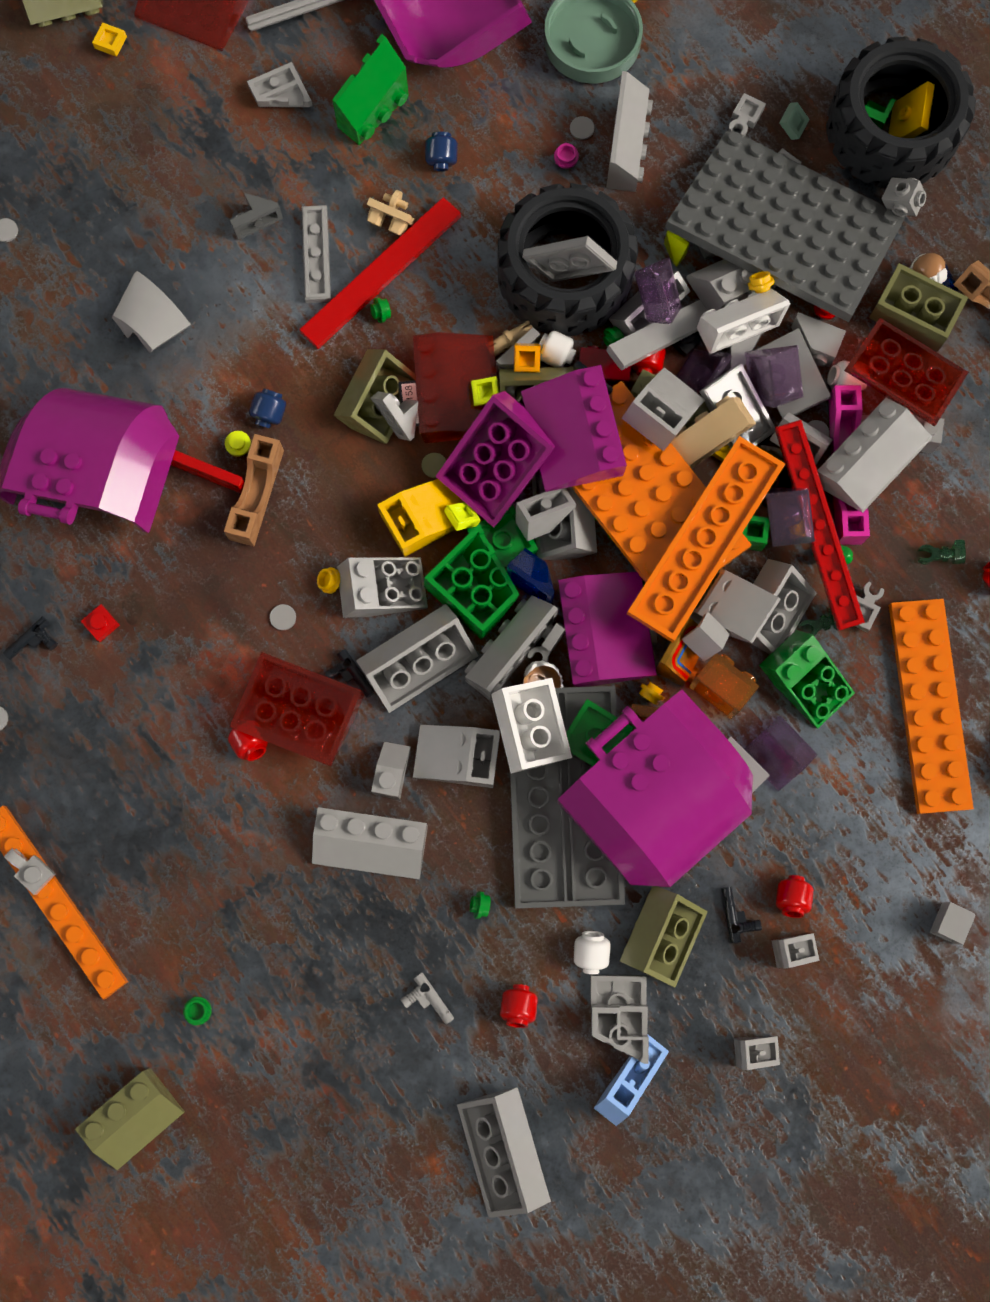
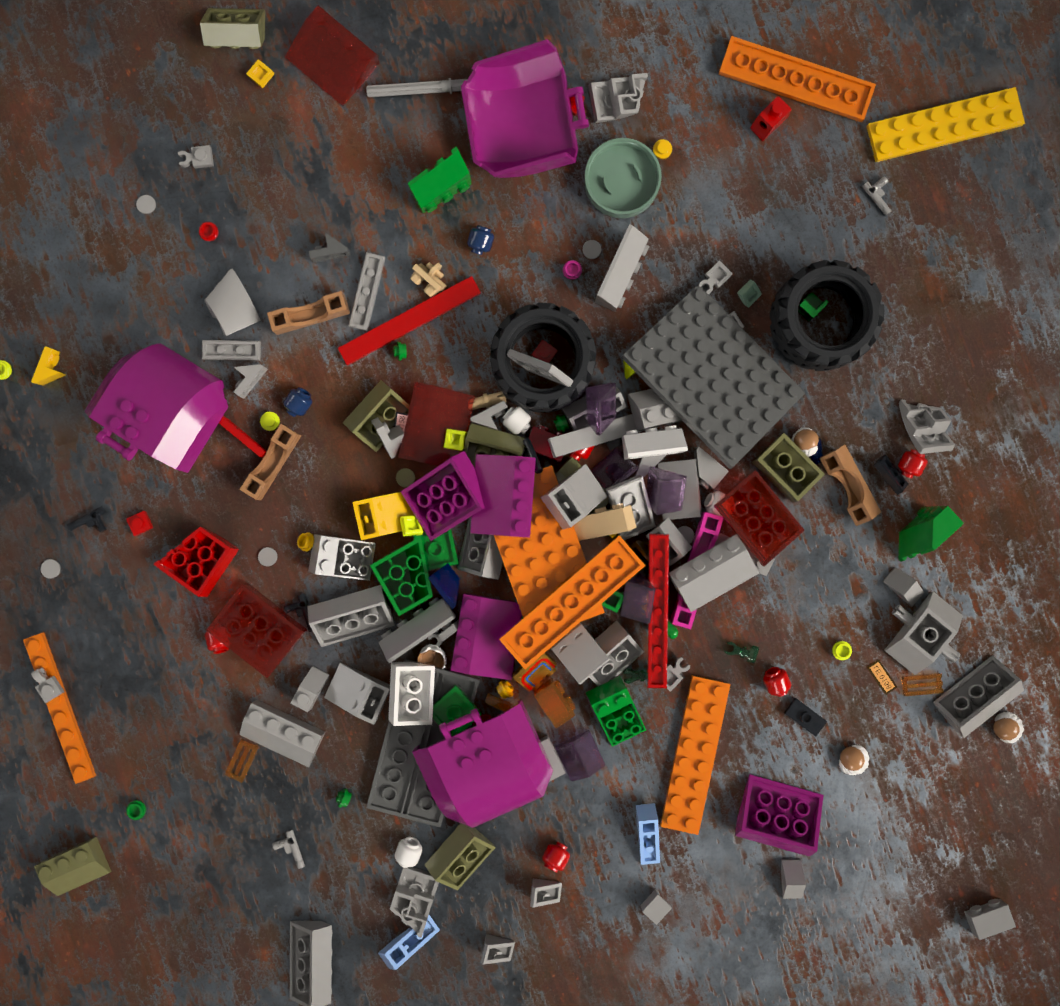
camera: 15 degrees right, 10 degrees up
light grey wing [247,62,312,107] -> none
red head [500,984,538,1028] -> none
light orange slope [514,343,541,372] -> none
light grey slope [515,488,576,541] -> none
light grey panel [682,612,730,662] -> none
black hose [721,887,762,944] -> none
yellow plate [748,271,774,293] -> none
light grey brick [882,177,926,217] -> none
yellow plate [888,81,934,138] -> none
none -> red wedge [153,527,239,597]
none -> light grey plate [178,145,214,169]
none -> red plate [199,222,218,241]
none -> light grey tile [202,340,261,361]
none -> clear orange tile [225,739,259,783]
none -> light grey slope [234,364,268,398]
none -> medium nougat arch [267,291,350,335]
none -> light blue slope [636,803,660,865]

